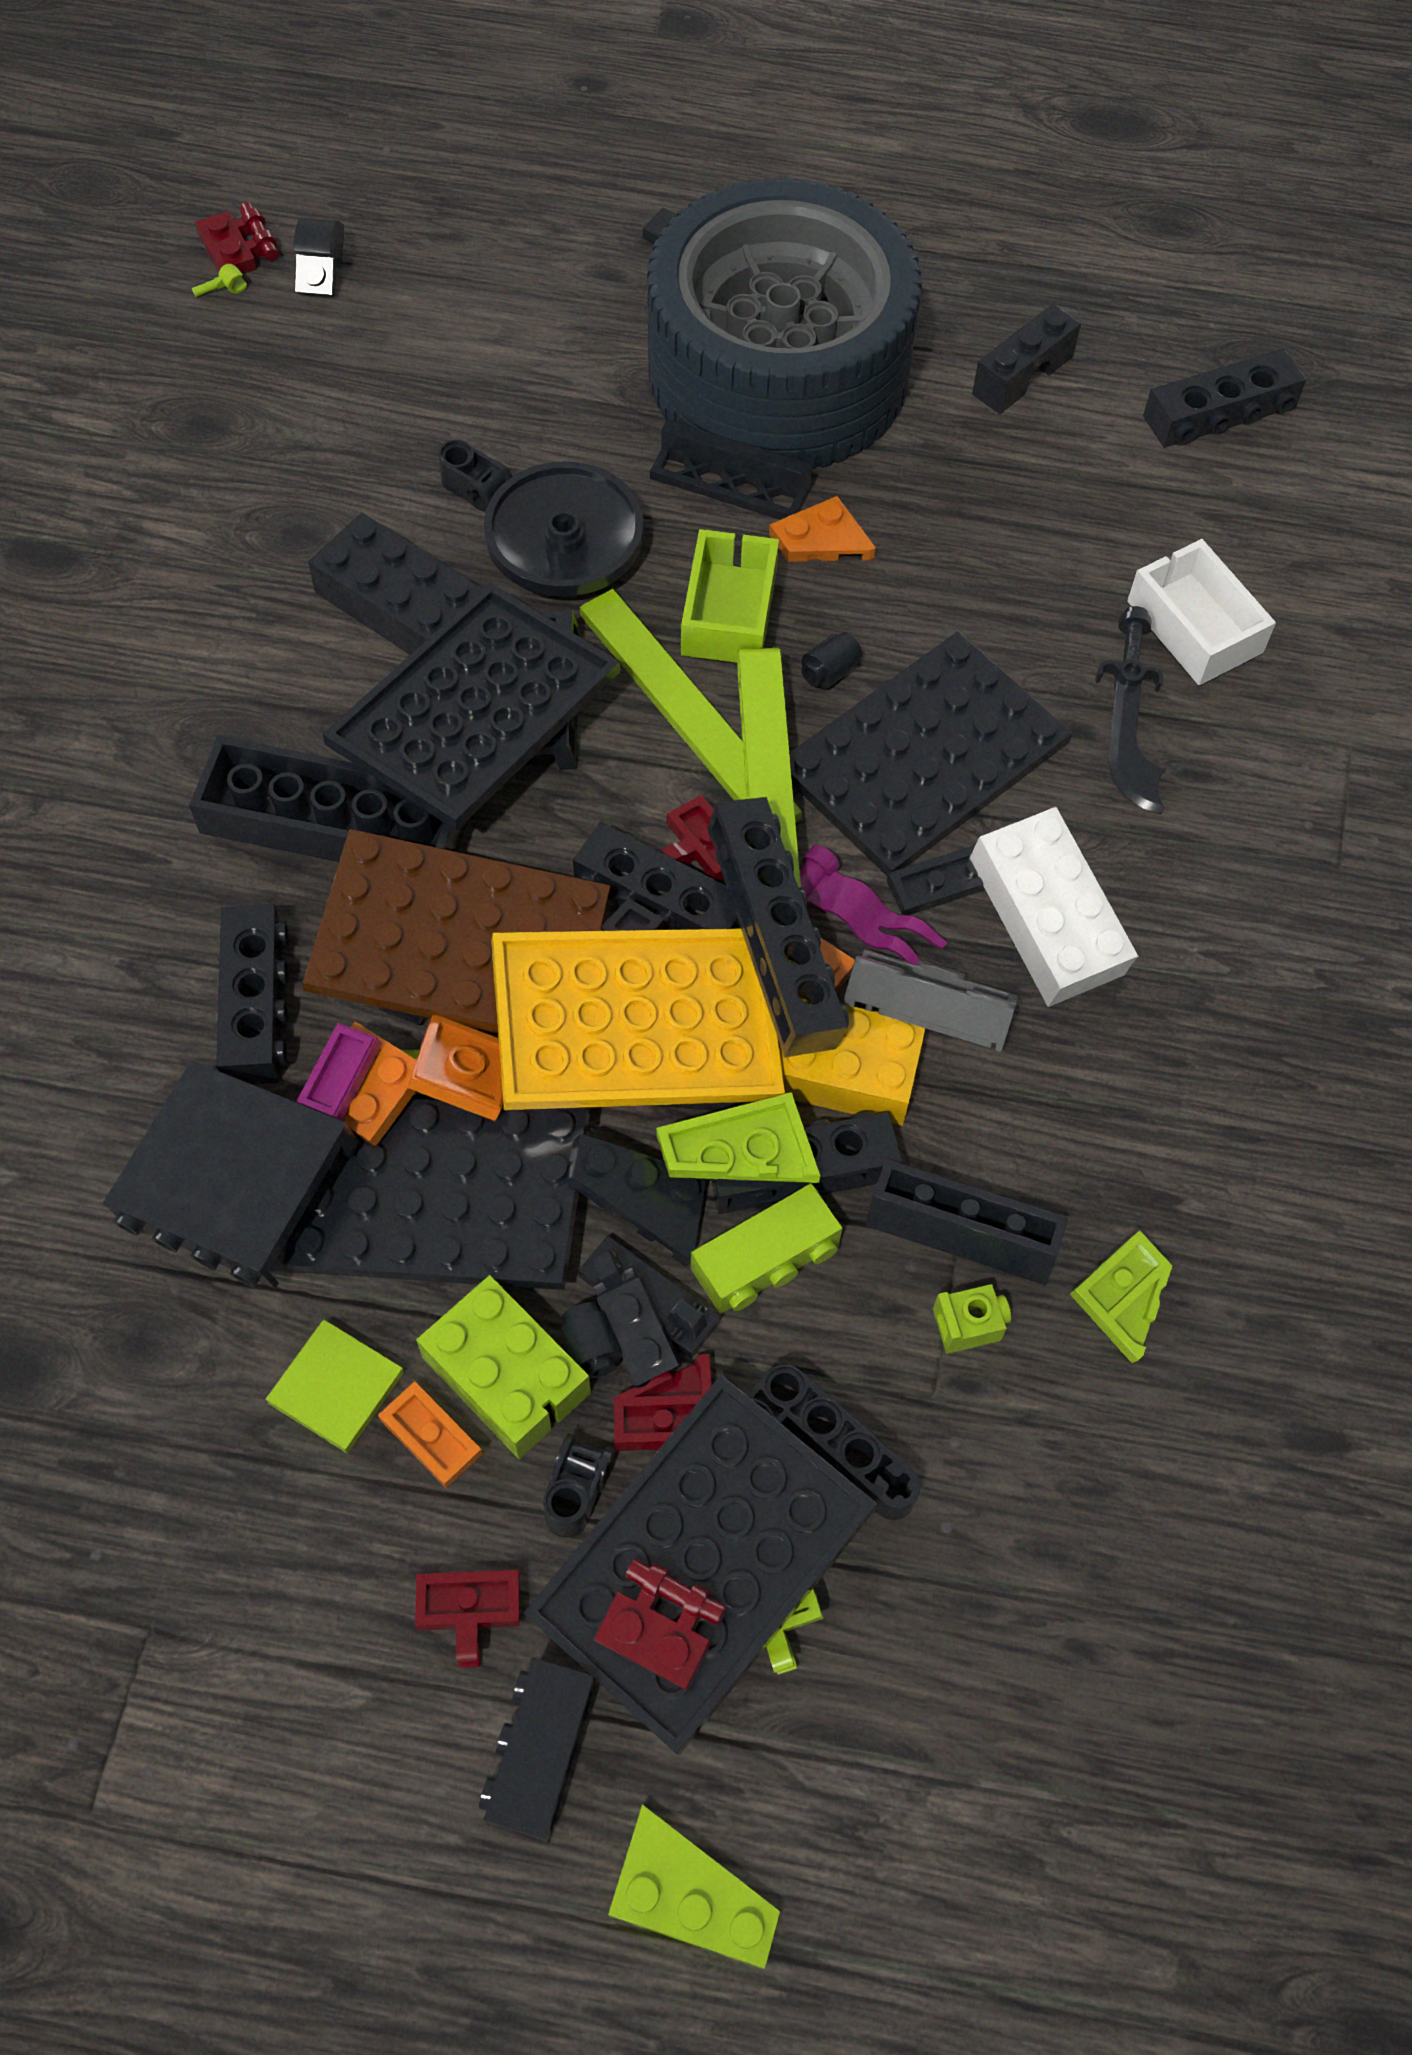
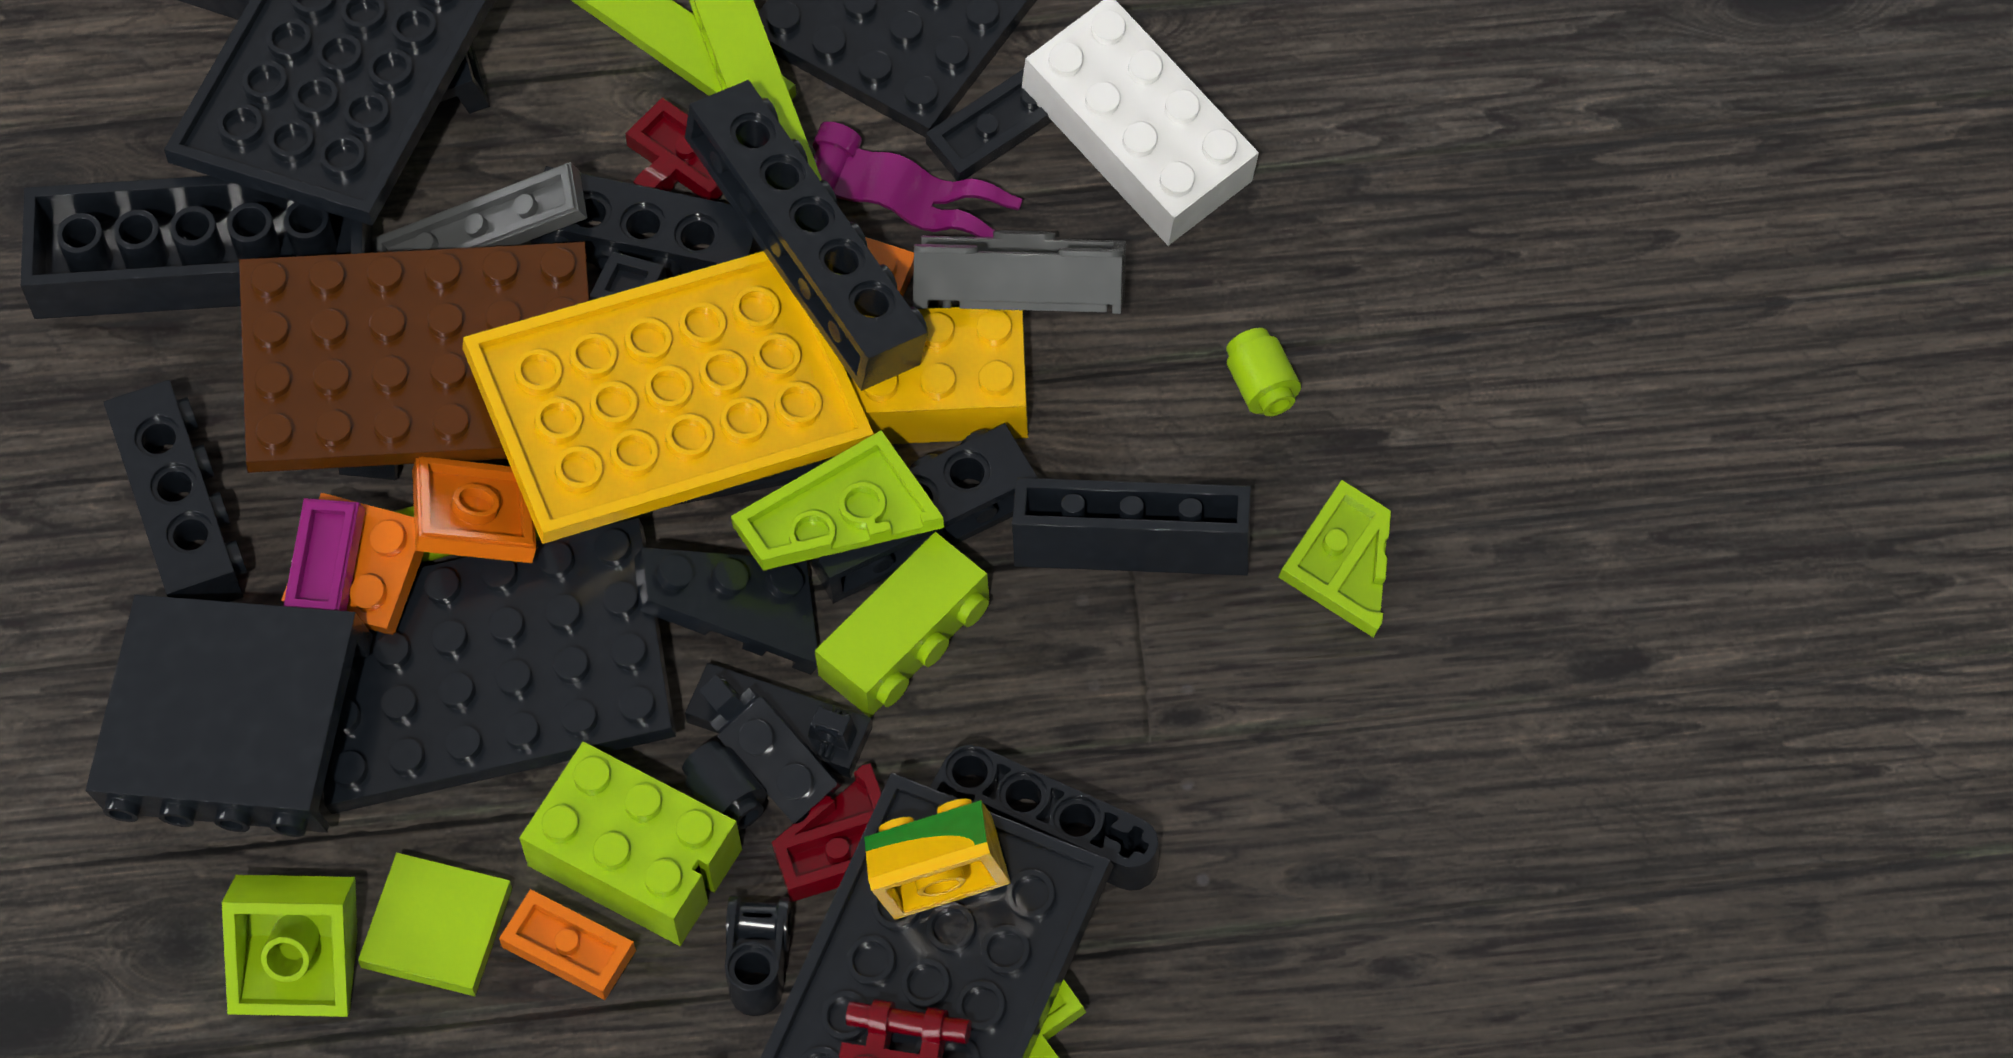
camera: 10 degrees left, 0 degrees up
lime brick [933,1284,1011,1354] -> none
none -> lime slope [222,875,358,1017]
none -> dark grey tile [372,162,587,253]
none -> yellow slope [864,799,1011,920]
none -> lime brick [1226,328,1301,416]

